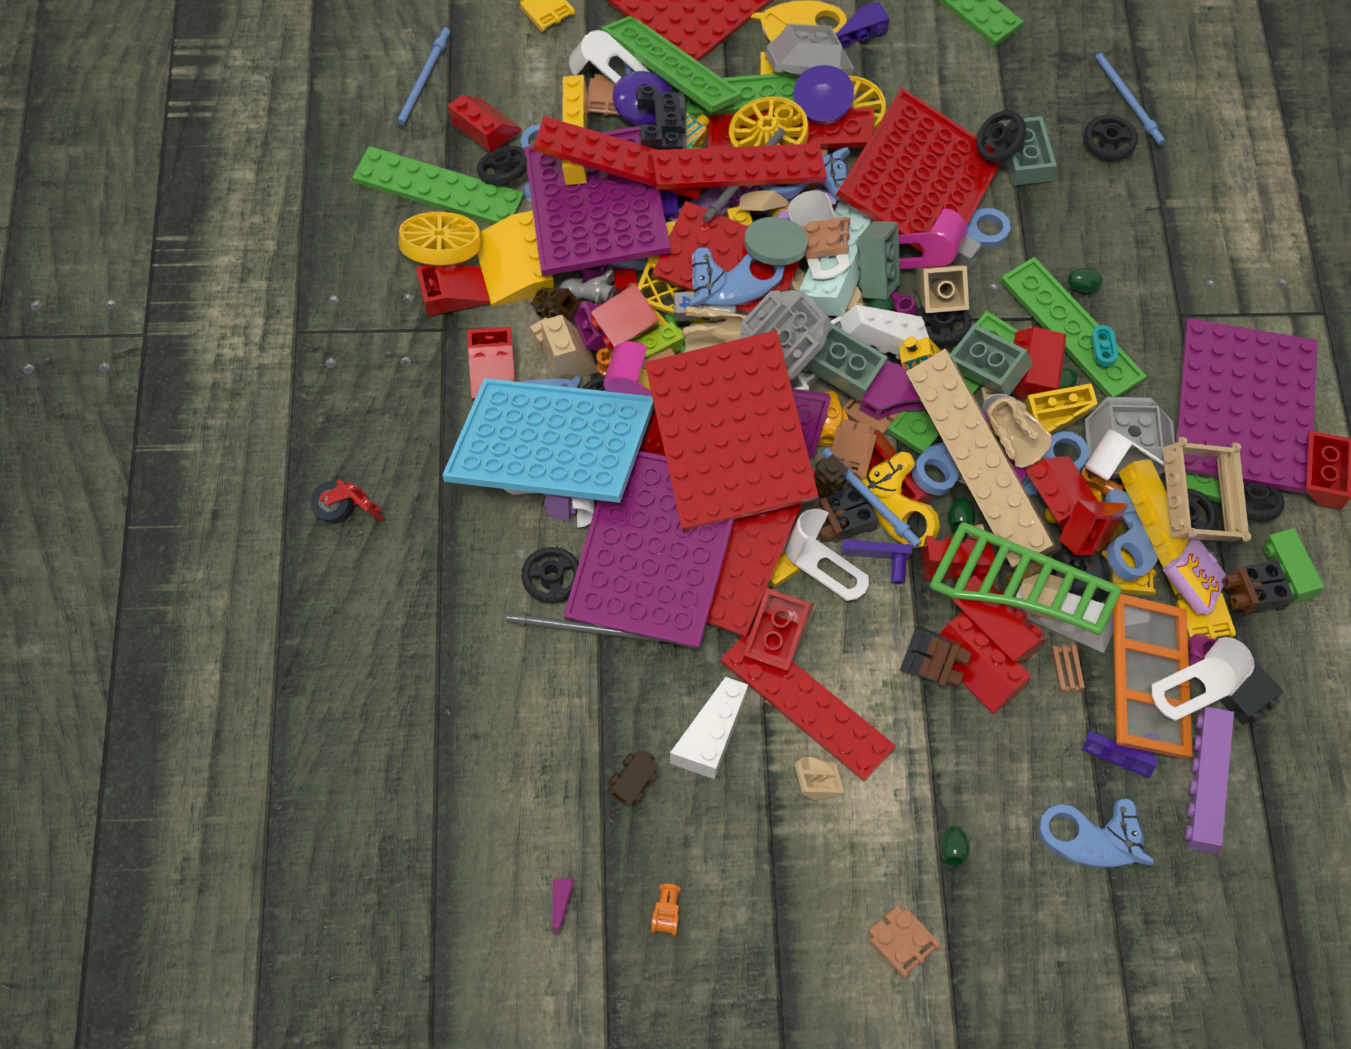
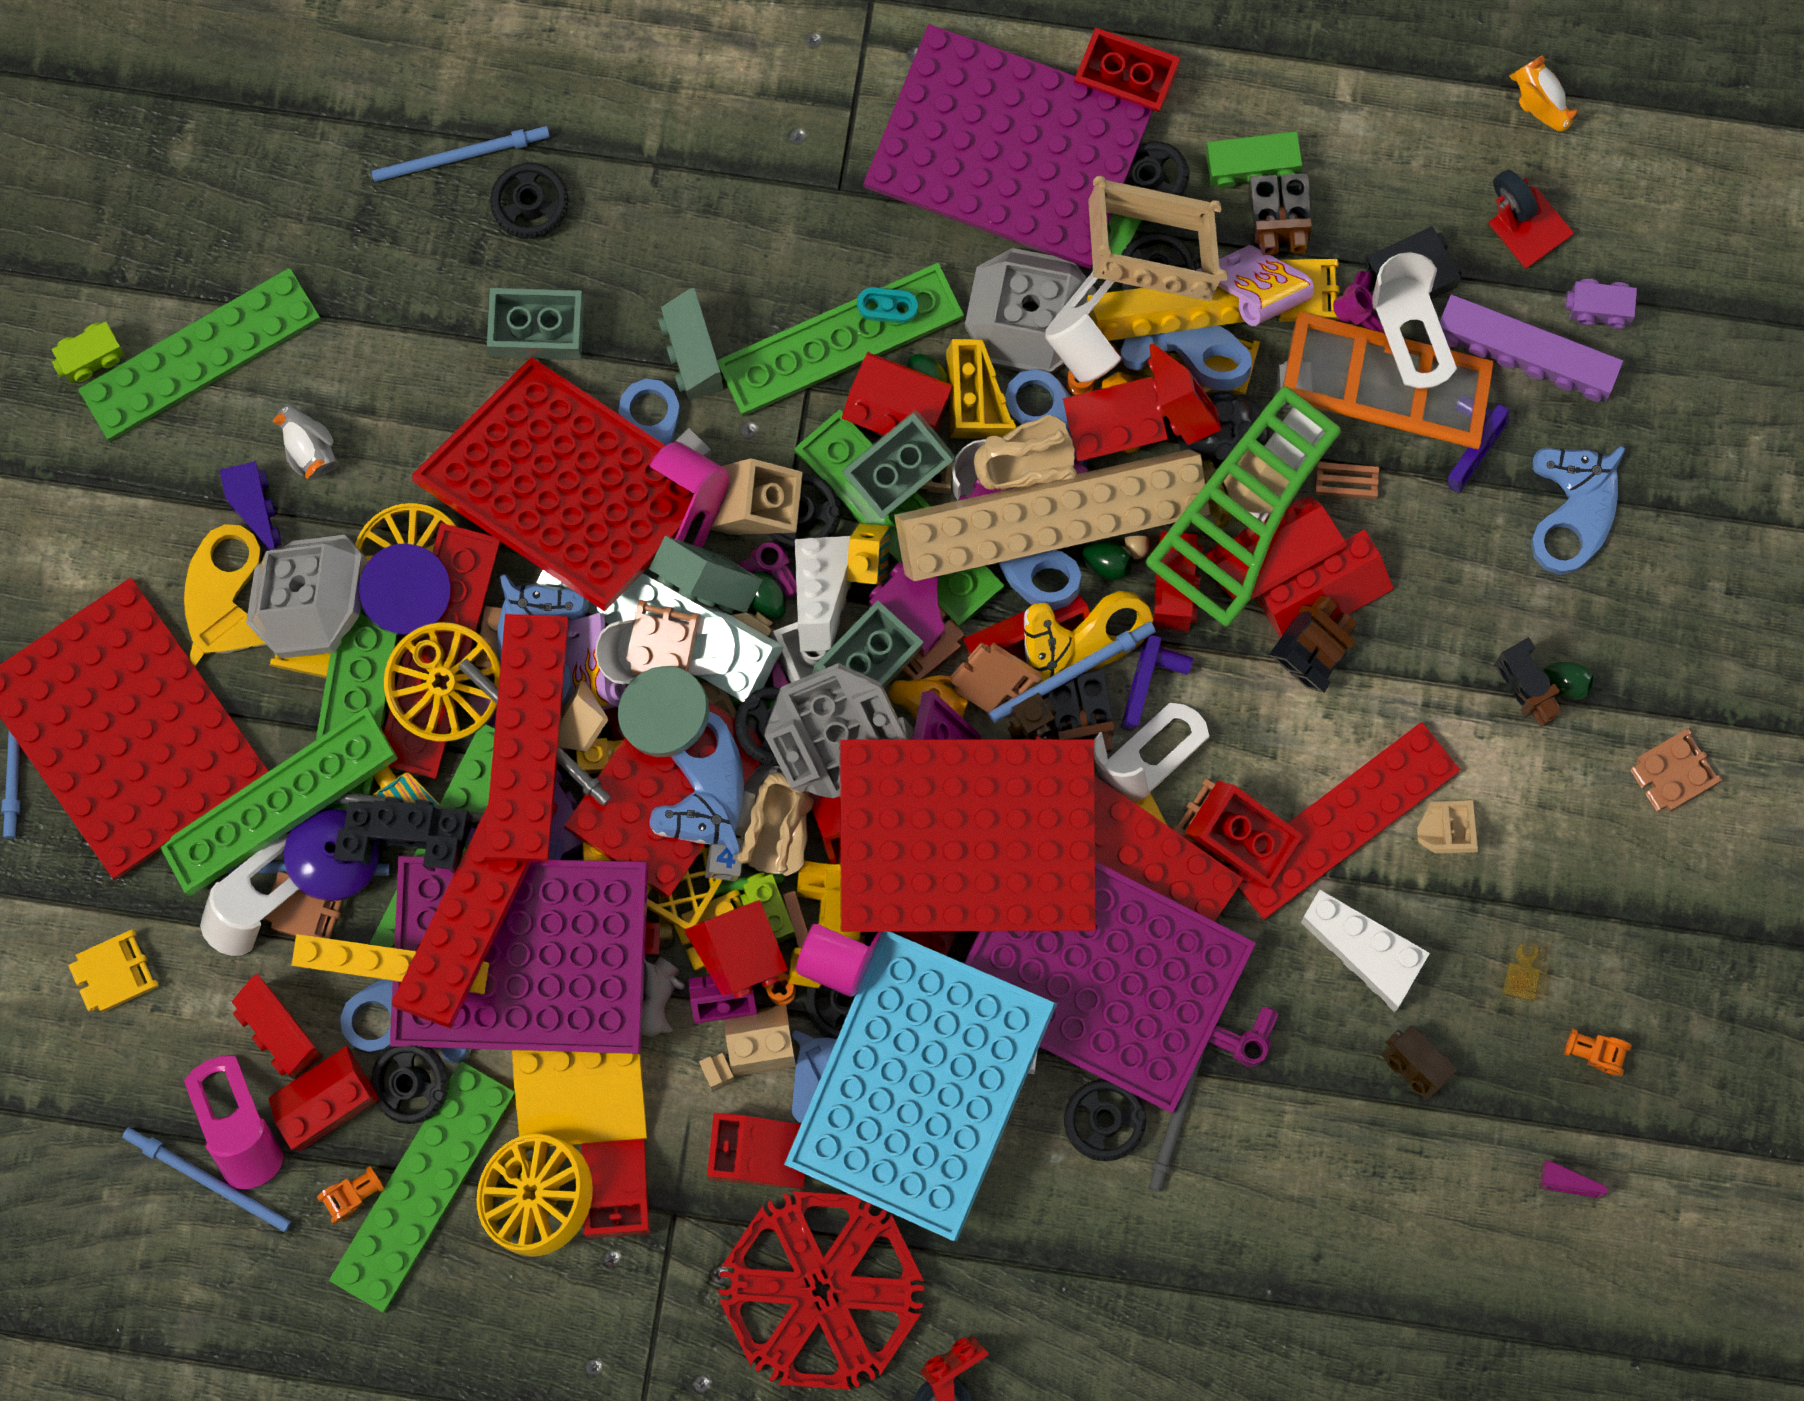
camera: 75 degrees left, 15 degrees up
dark brown brick [530,288,581,320] -> none
black wheel [976,110,1027,163] -> none
dark green animal [1068,268,1103,293] -> none
none -> dark pink piece [184,1056,283,1189]
none -> red slope [232,974,323,1079]
none -> animal [273,405,340,480]
none -> orange connector [317,1166,385,1225]
none -> sand green slope [658,288,723,400]
none -> red plate [718,1191,924,1390]
none -> magenta axle [1208,1007,1278,1068]
none -> red plate [1488,169,1574,270]
none -> black hips [1494,637,1562,728]
none -> clear yellow plate [1502,943,1540,1002]
none -> medium lavender brick [1565,279,1637,329]

